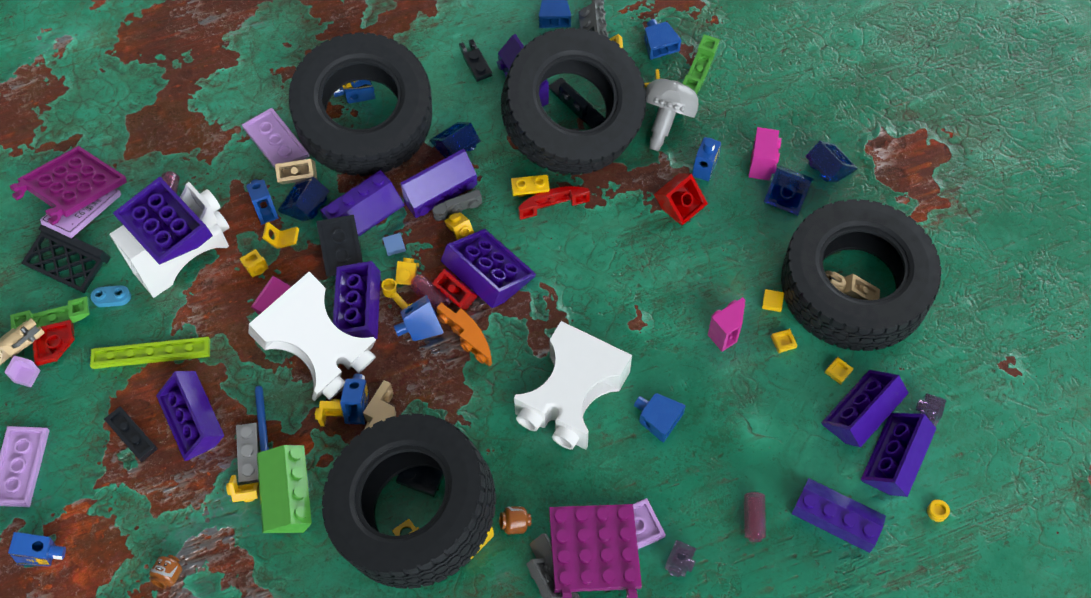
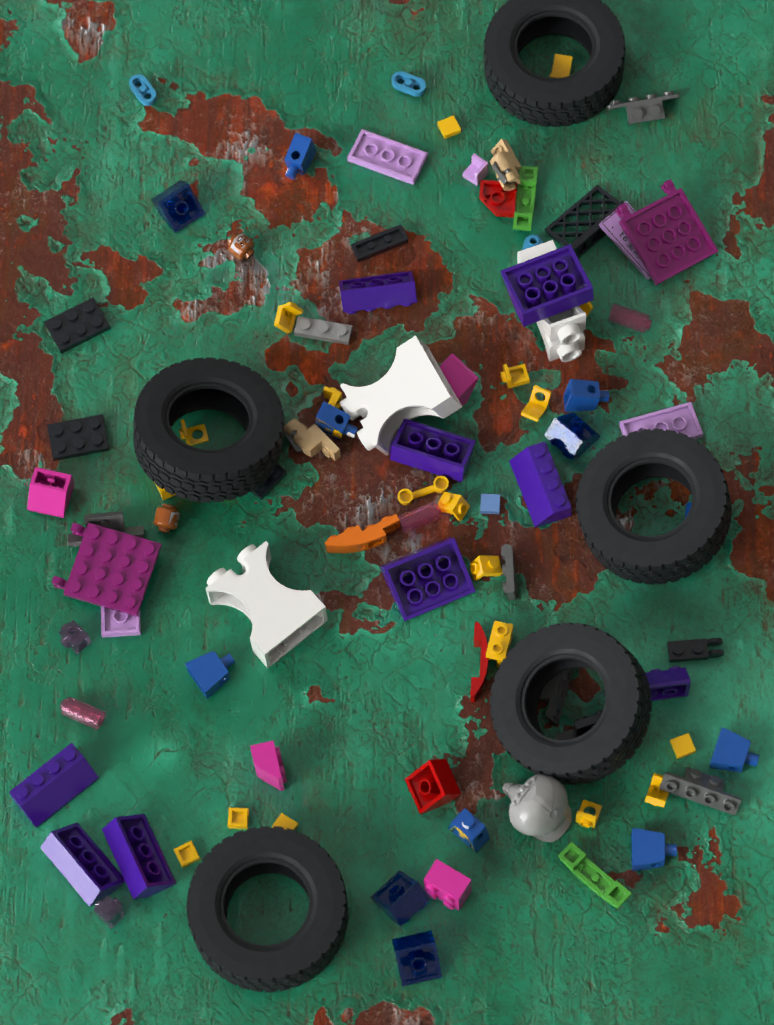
camera: 115 degrees right, 5 degrees up
lime tile [90,337,210,369] -> none
blue piece [255,386,269,452] -> none
bright green slope [257,445,312,533] -> none
tan brick [275,159,318,185] -> none
black plate [316,215,363,277] -> none
blue torso [394,295,444,341] -> none
slope [401,149,478,218] -> none
clear blue slope [430,122,481,158] -> none
red brick [432,269,478,310] -> none
tan plate [825,271,880,300] -> none
yellow tile [927,499,950,522] -> none

